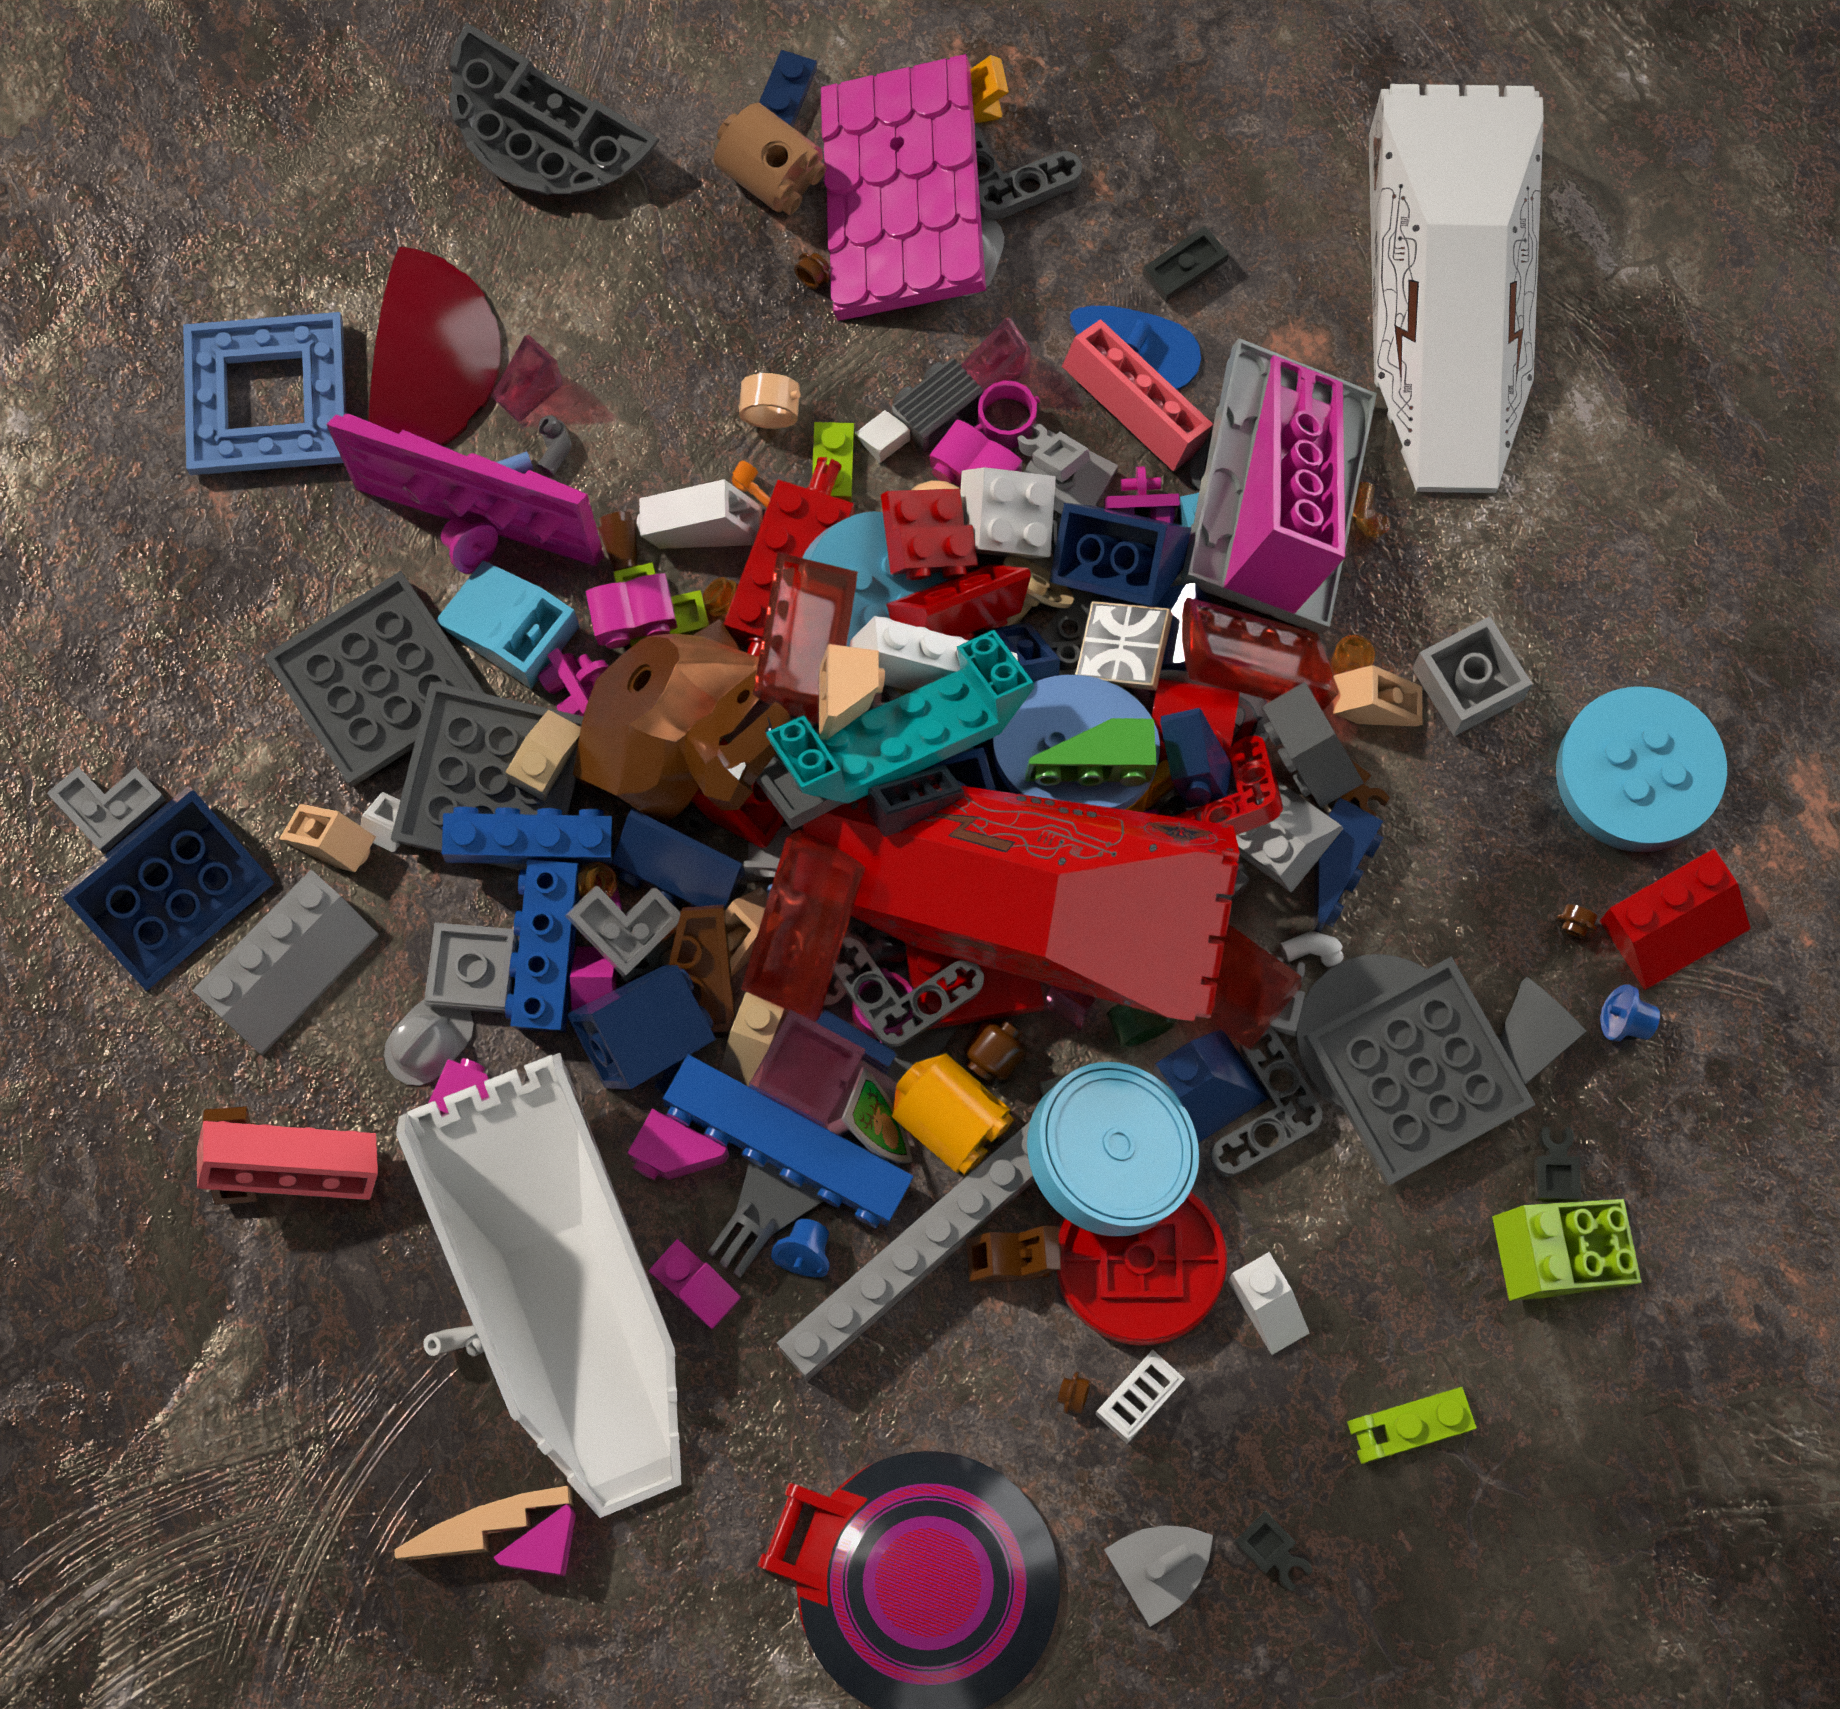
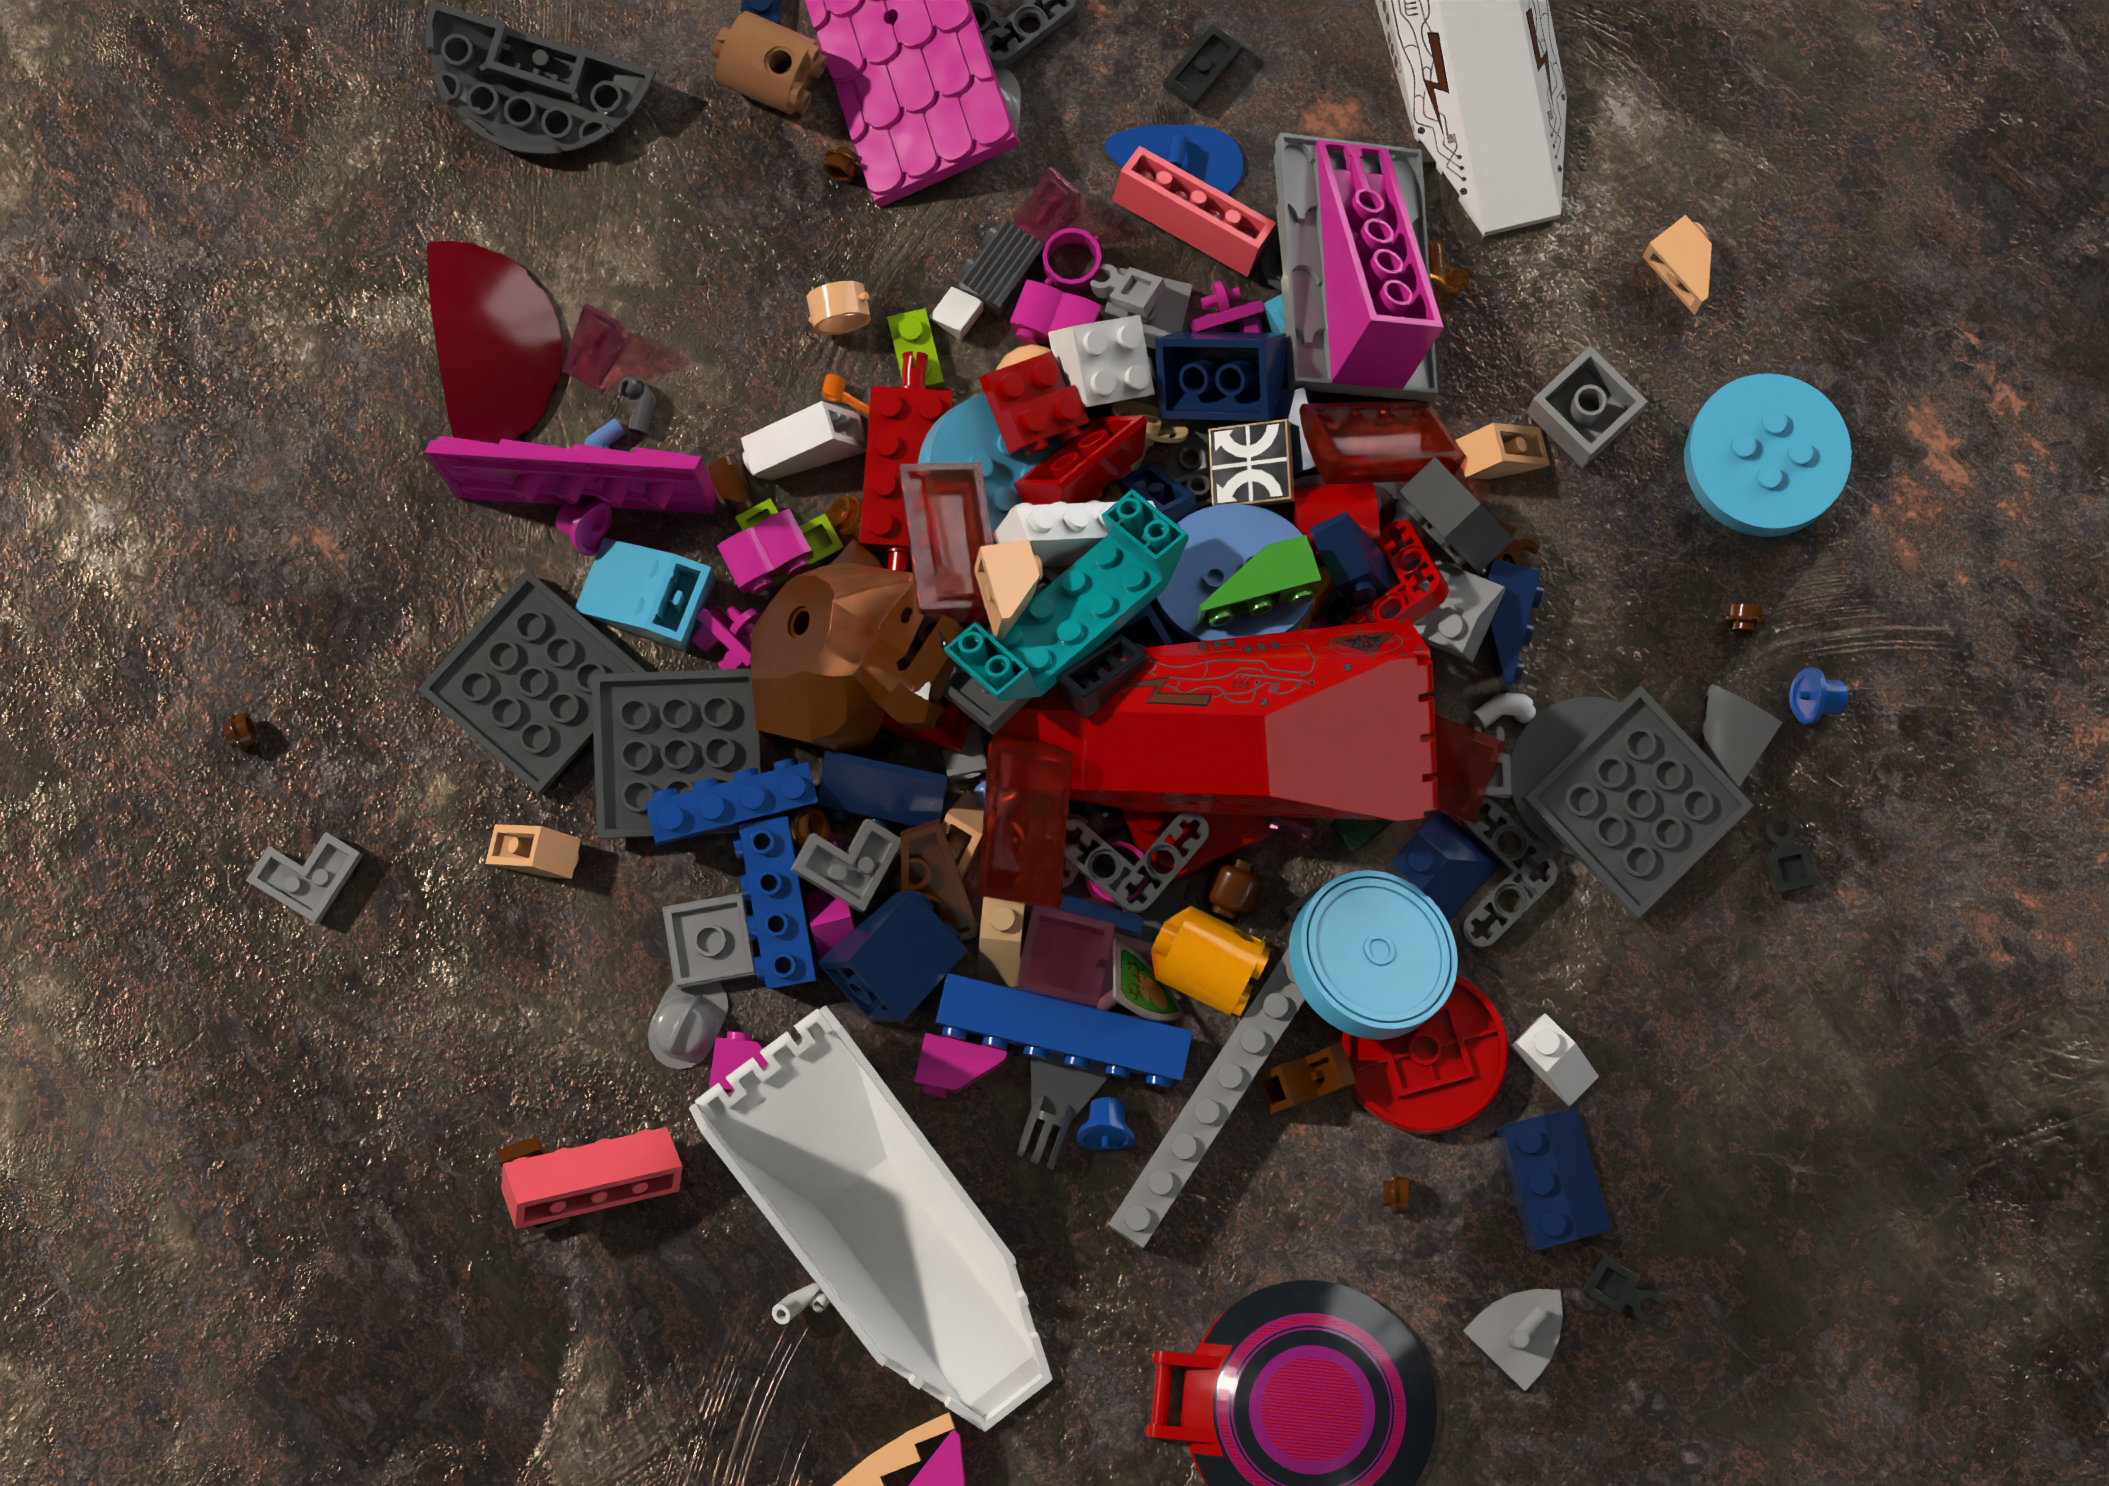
camera: 15 degrees left, 5 degrees up
dark blue slope [60,786,275,991] -> none
medium blue plate [183,312,347,475] -> none
light grey slope [192,870,379,1056] -> none
white slope [360,792,400,852] -> none
tan slope [505,710,581,801] -> none
dark pink slope [648,1239,741,1330] -> none
white slope [1095,1350,1185,1444] -> none
clear orange wheel [1331,635,1375,675] -> none
lime plate [1347,1387,1477,1464] -> none
lime slope [1492,1199,1642,1301] -> none
red slope [1600,848,1751,990] -> none
none -> reddish brown plate [223,713,259,752]
none -> dark blue slope [1495,1108,1612,1252]
none -> light nougat slope [1643,214,1712,315]

